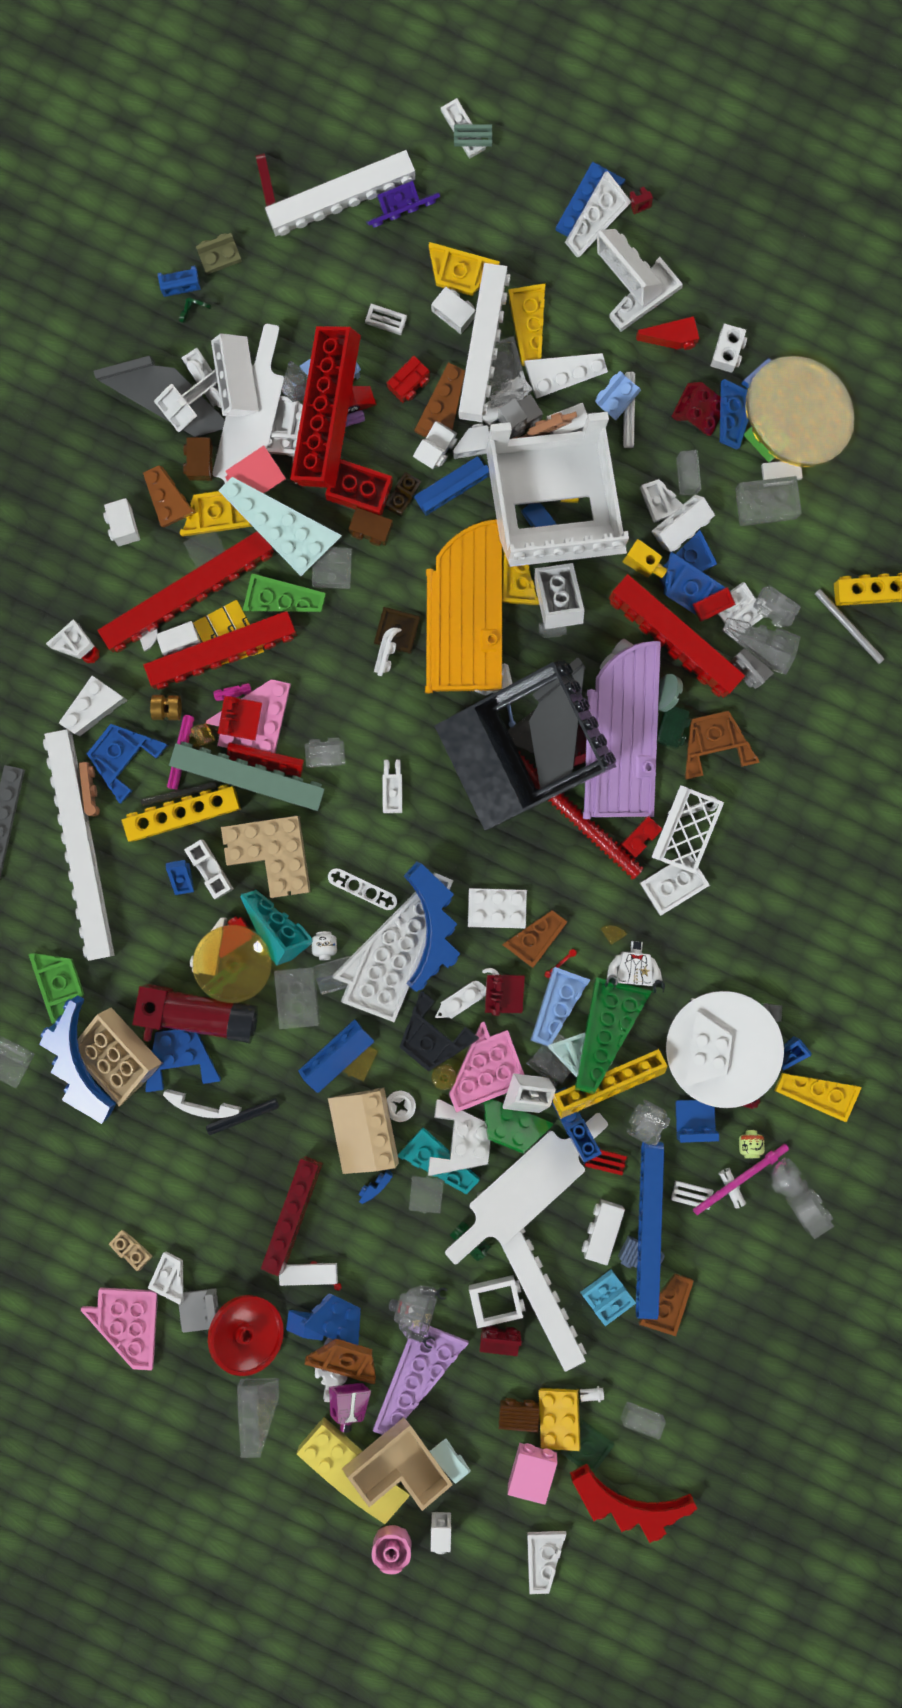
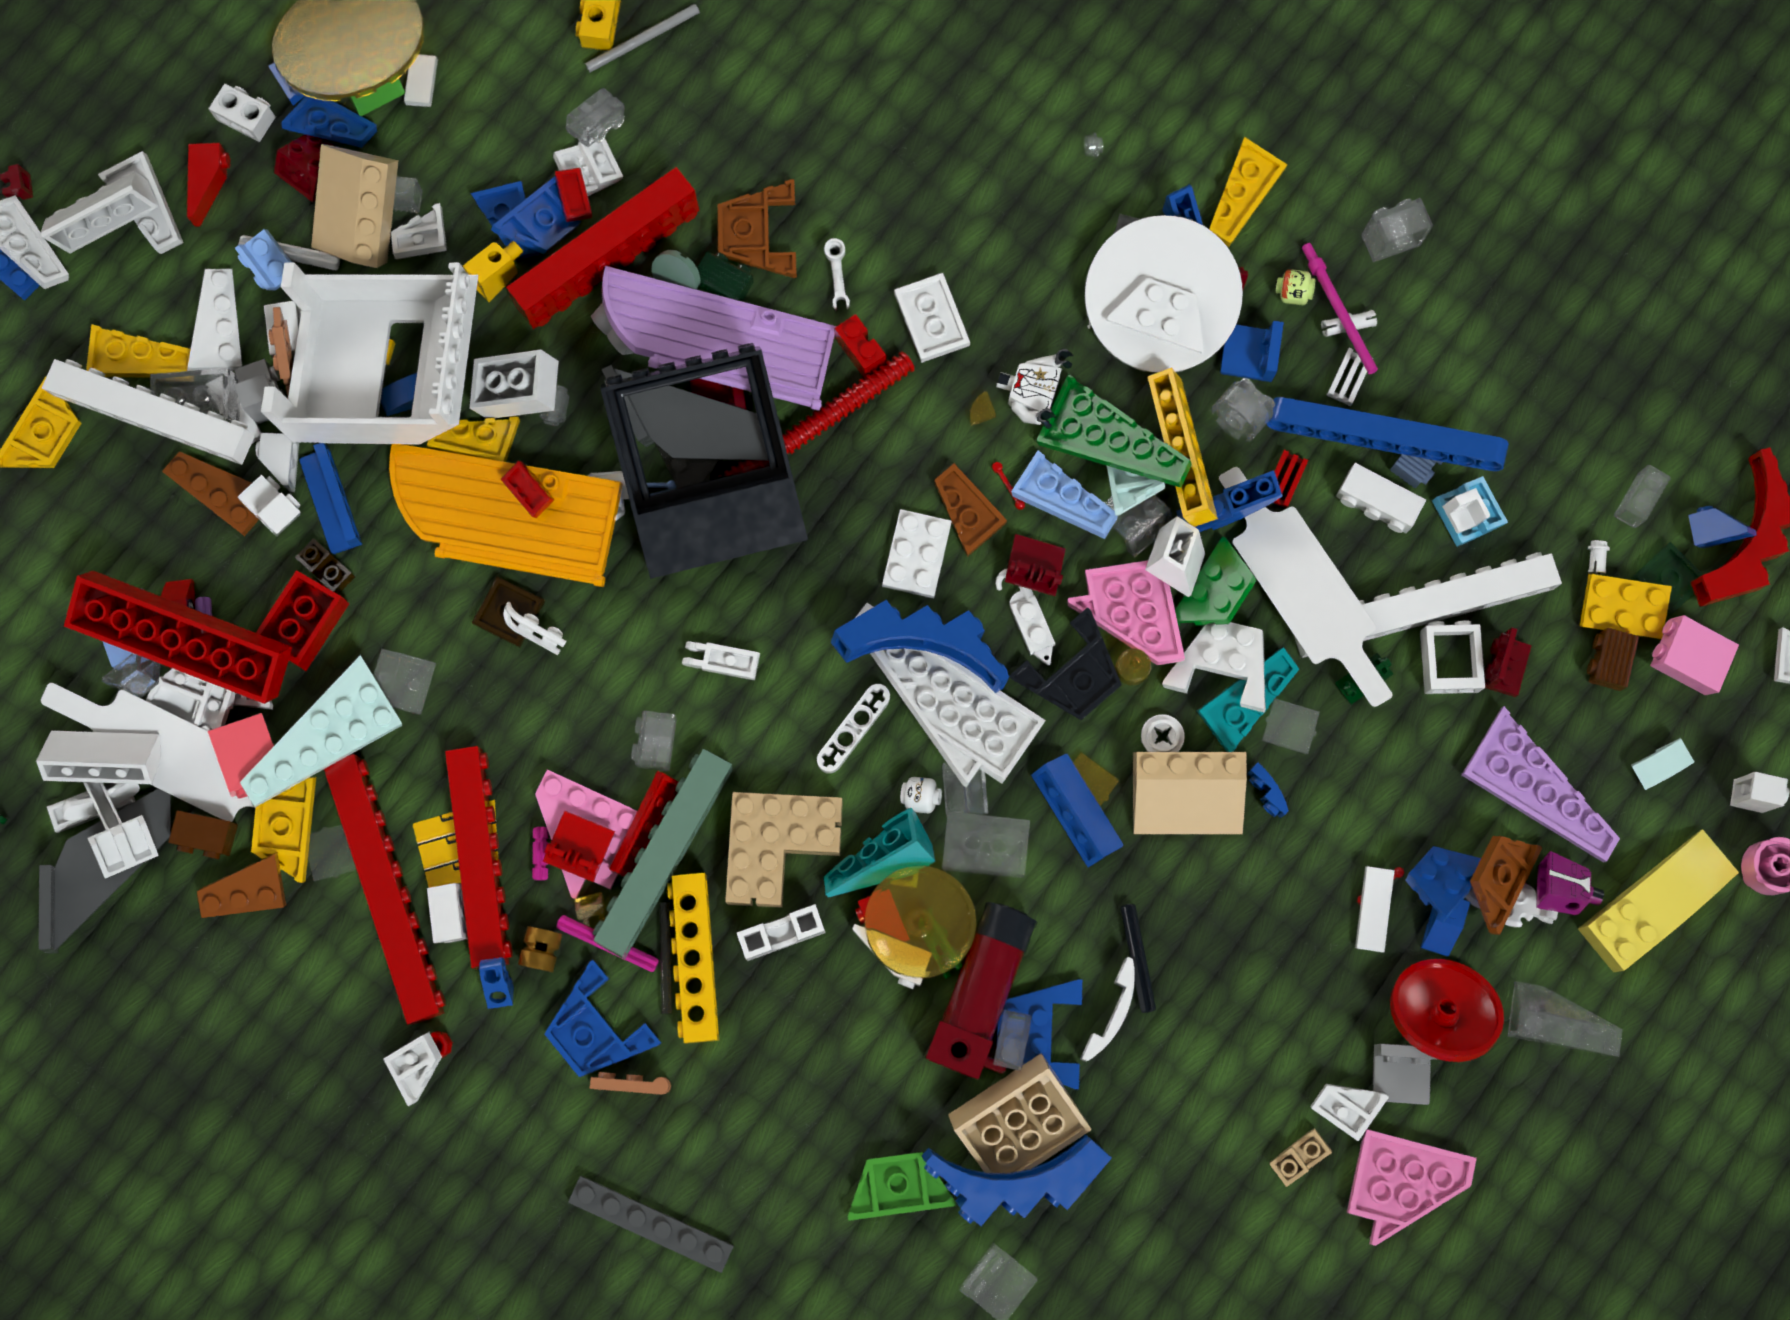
camera: 80 degrees left, 10 degrees down
white brick [43,729,115,961] -> none
white wedge [59,676,128,736] -> none
white brick [103,498,140,547] -> none
white tile [140,629,158,652] -> none
blue slope [166,860,194,895] -> none
bright green wing [243,574,326,612] -> none
dark red brick [261,1156,323,1276] -> none
tan piece [342,1417,453,1511] -> none
reddish brown brick [349,507,393,547] -> none
white tile [365,304,407,335] -> none
red brick [387,356,430,403] -> none
clear torso [389,1286,448,1349] -> none
white brick [431,287,476,334] -> none
dark orange wing [638,1273,693,1336] -> none
white brick [652,495,715,552] -> none
white fence [652,785,724,874] -> none
clear wedge [723,617,801,675] -> none
light grey bracket [730,645,774,689] -> none
clear brick [735,476,802,526] -> none
clear cylinder [771,1157,808,1197] -> none
none -> tan slope [311,144,399,268]
none -> blue leg [480,957,514,1009]
none -> red plate [501,461,554,518]
none -> clear brick [993,1009,1031,1071]
none -> clear plate [1084,132,1103,158]
none -> white panel [1442,488,1490,533]
none -> blue slope [1688,506,1757,549]

